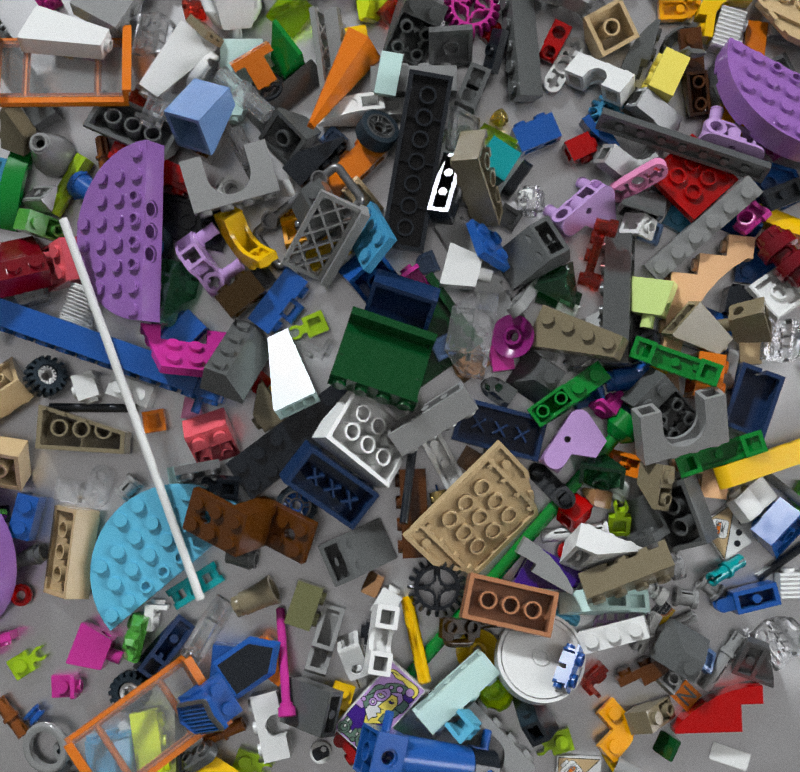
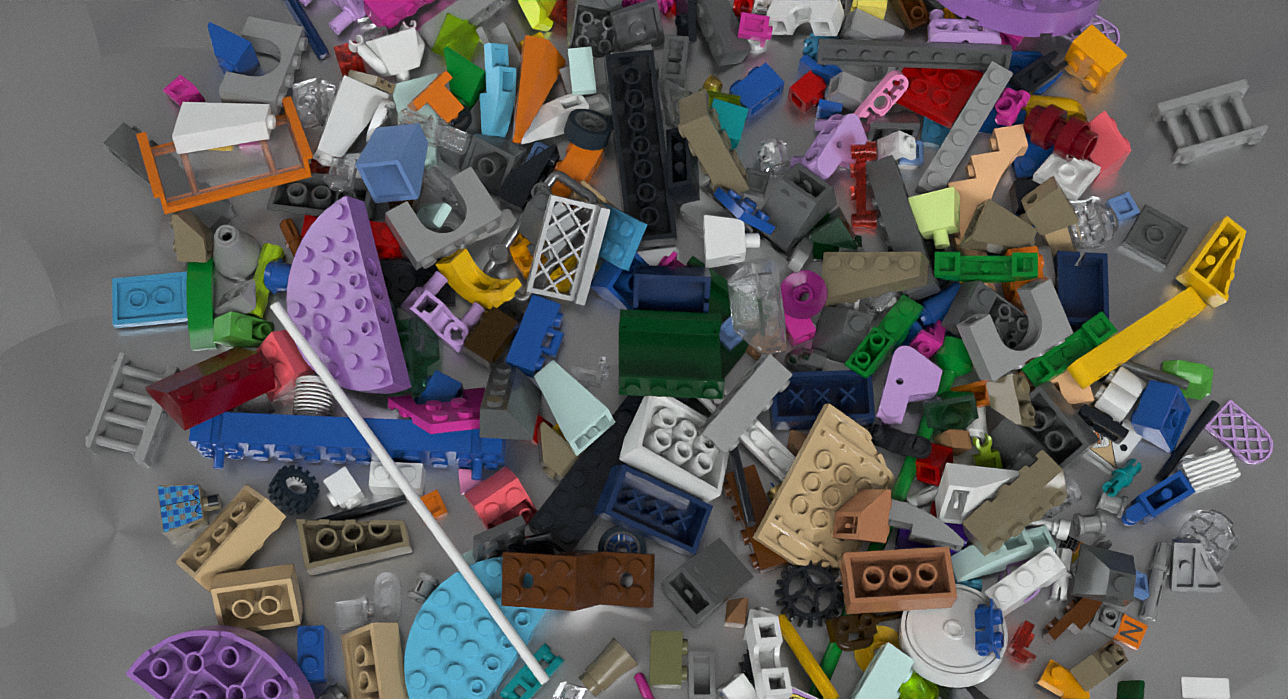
camera: 20 degrees left, 15 degrees down
dark grey cone [225,550,259,570] -> none
lime plate [289,310,330,341] -> none
medium blue tile [416,250,440,275] -> none
black beam [501,159,533,199] -> none
red slope [670,682,764,734] -> none
none -> light aqua tile [416,203,452,229]
none -> medium azure slope [480,43,516,138]
none -> dark pink bracket [737,12,773,48]
none -> blue tile [816,99,843,119]
none -> nougat slope [833,489,892,543]
none -> black plate [1077,404,1130,445]

